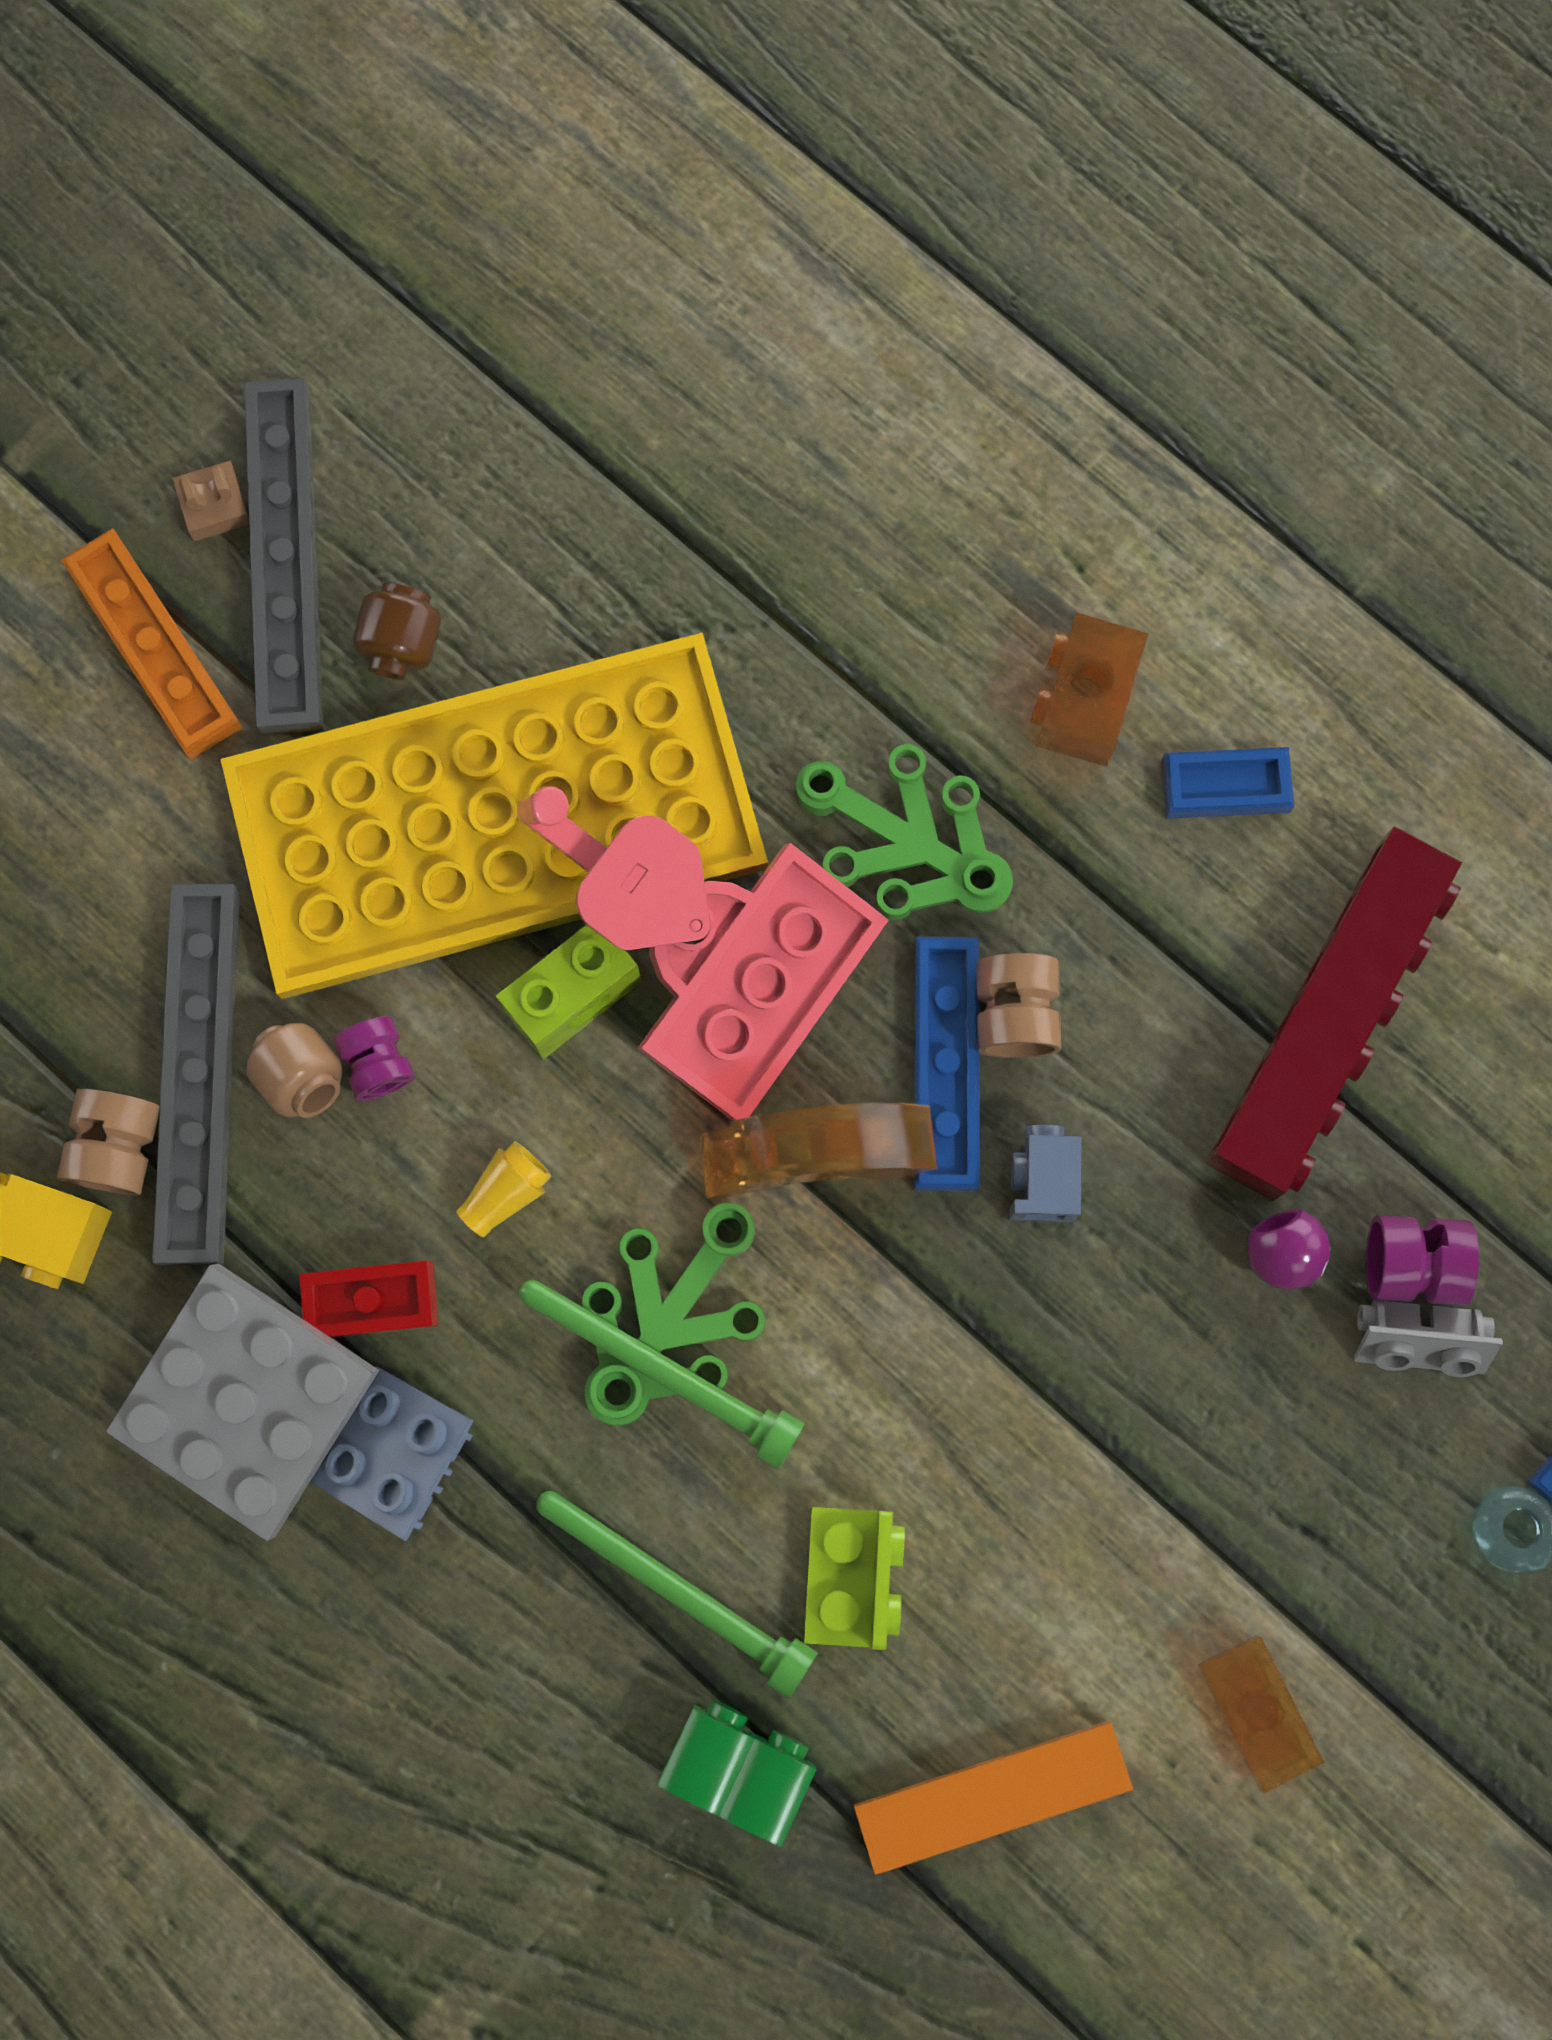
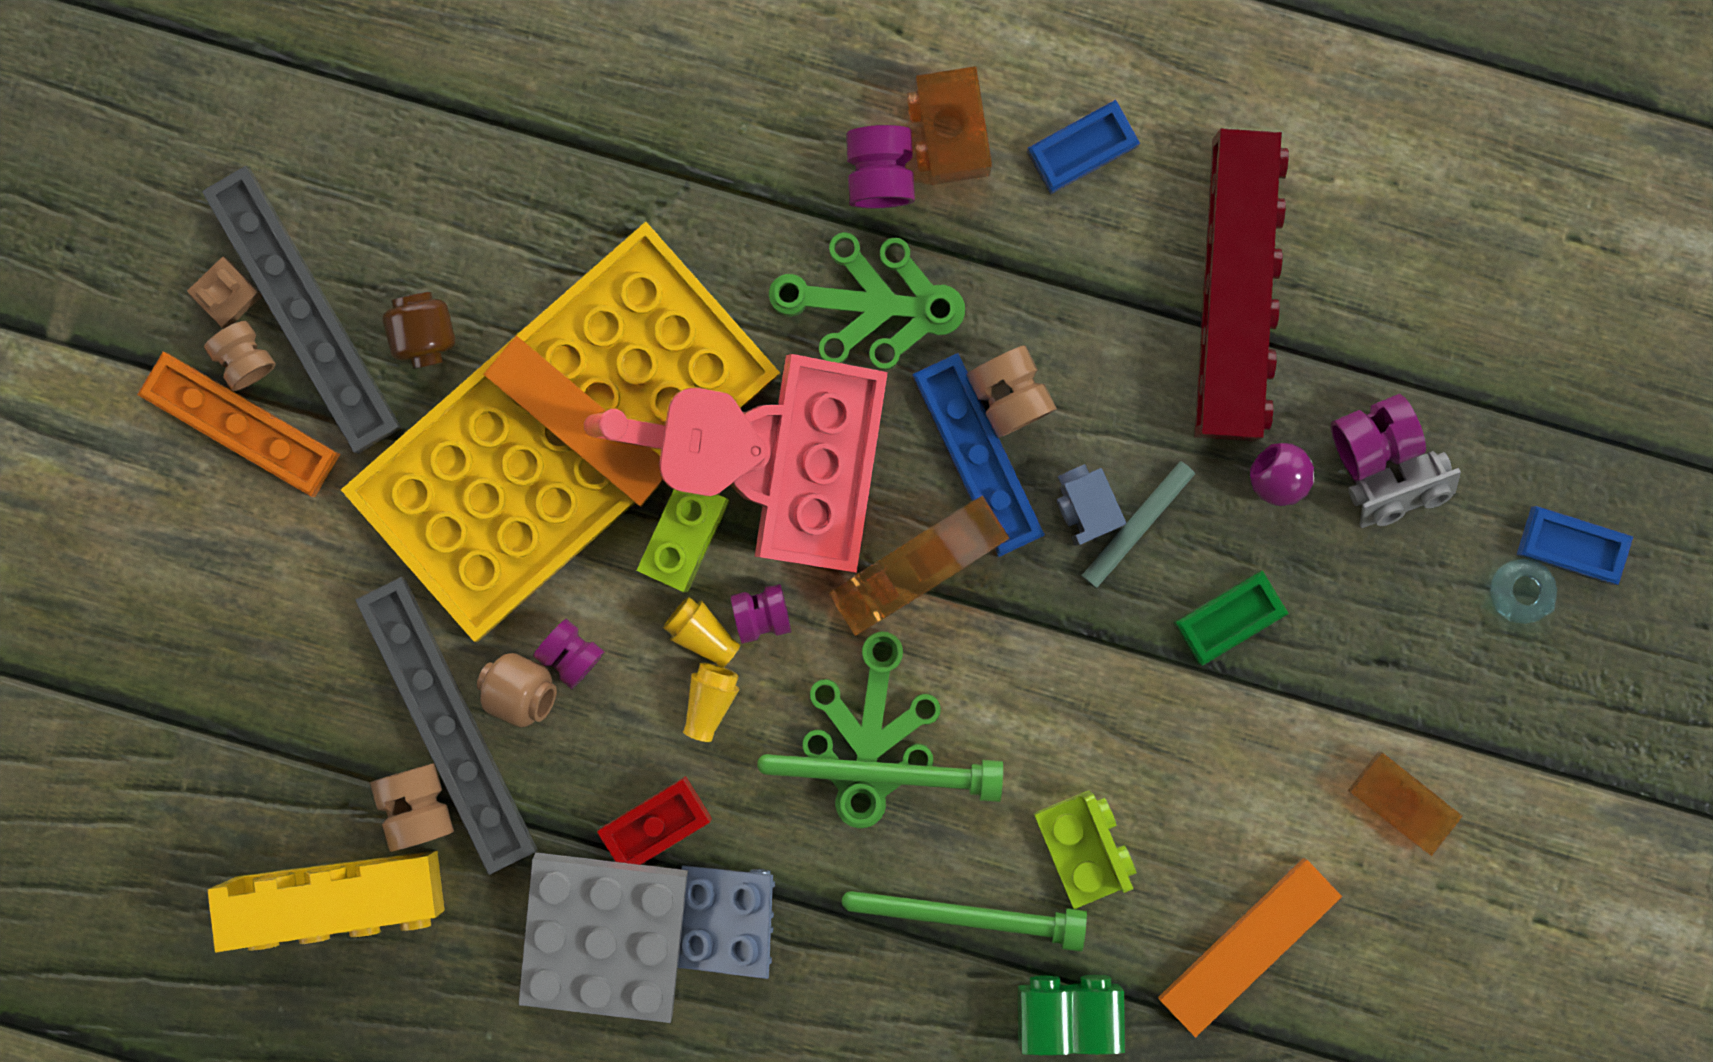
camera: 25 degrees left, 10 degrees up
none -> medium nougat wheel [204,321,276,391]
none -> orange tile [483,335,664,507]
none -> yellow cone [663,596,741,668]
none -> magenta wheel [731,584,792,644]
none -> magenta wheel [846,125,915,209]
none -> sand green bar [1081,461,1195,589]
none -> green tile [1174,570,1289,666]

